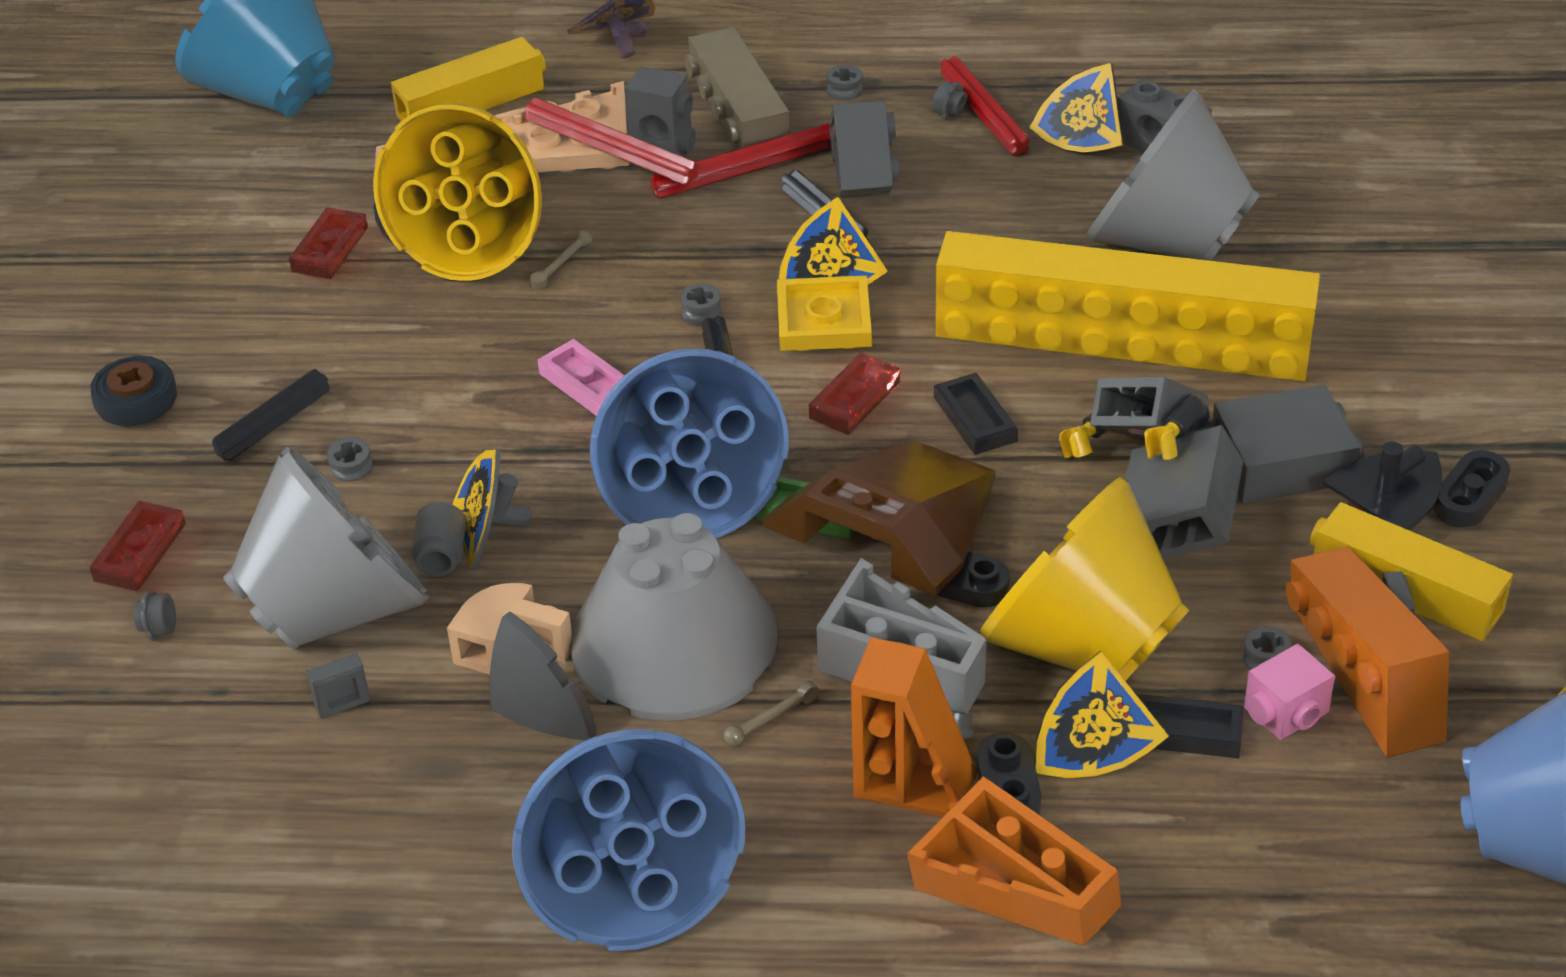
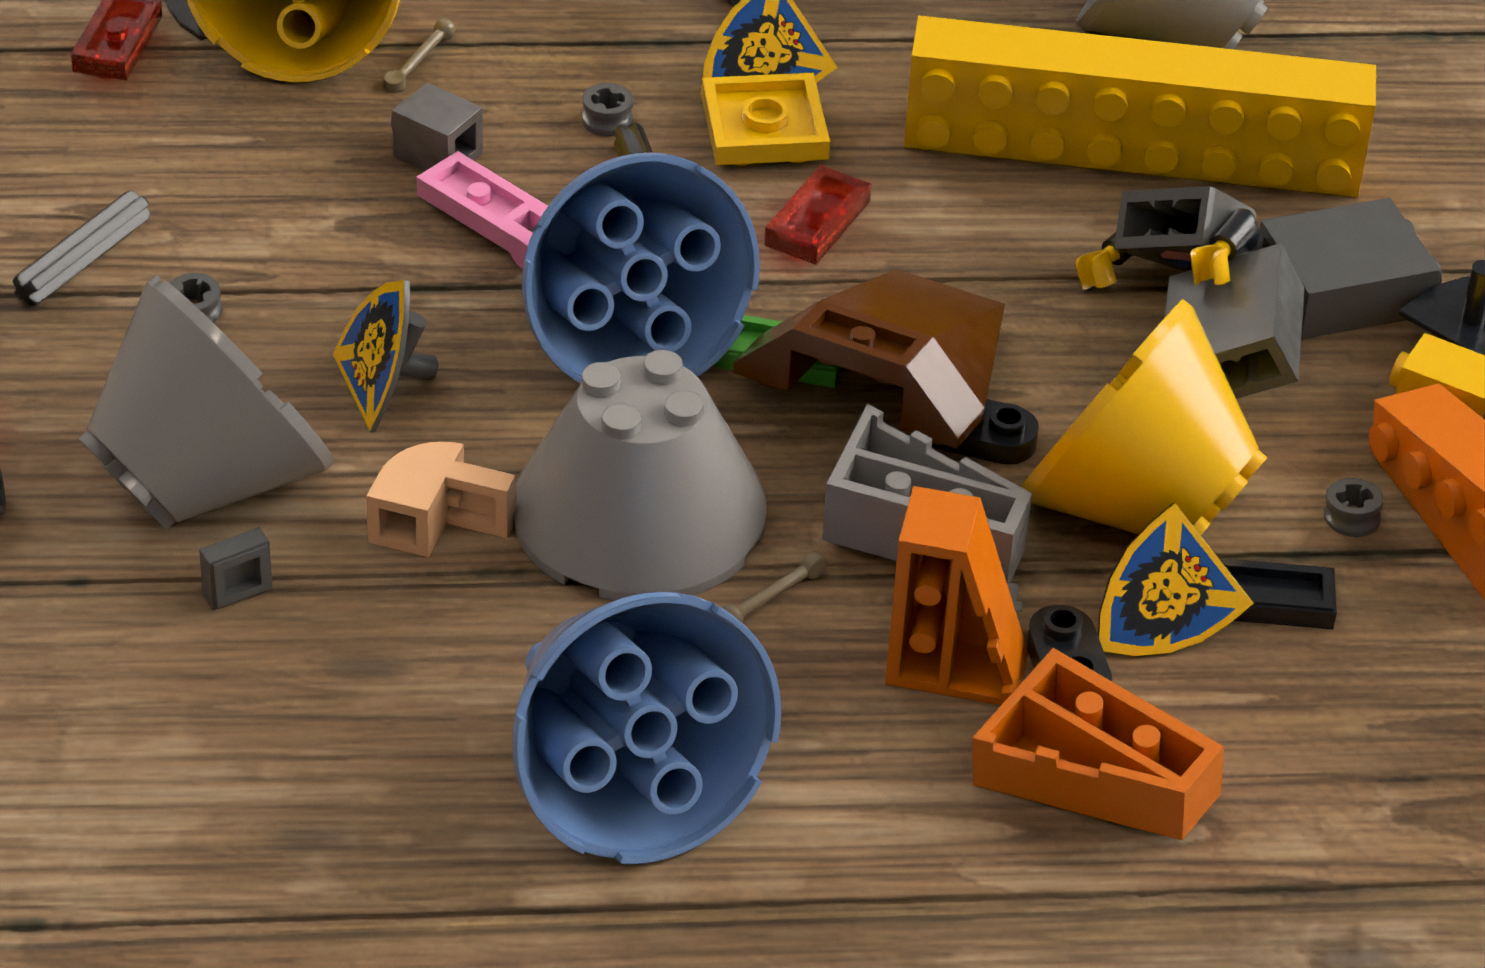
camera: 10 degrees left, 0 degrees up
dark grey brick [412,502,466,577] -> none
dark grey brick [489,611,597,740] -> none
black tile [934,372,1018,455] -> none
bright pink brick [1244,643,1335,740] -> none
none -> flat silver brick [391,83,483,171]

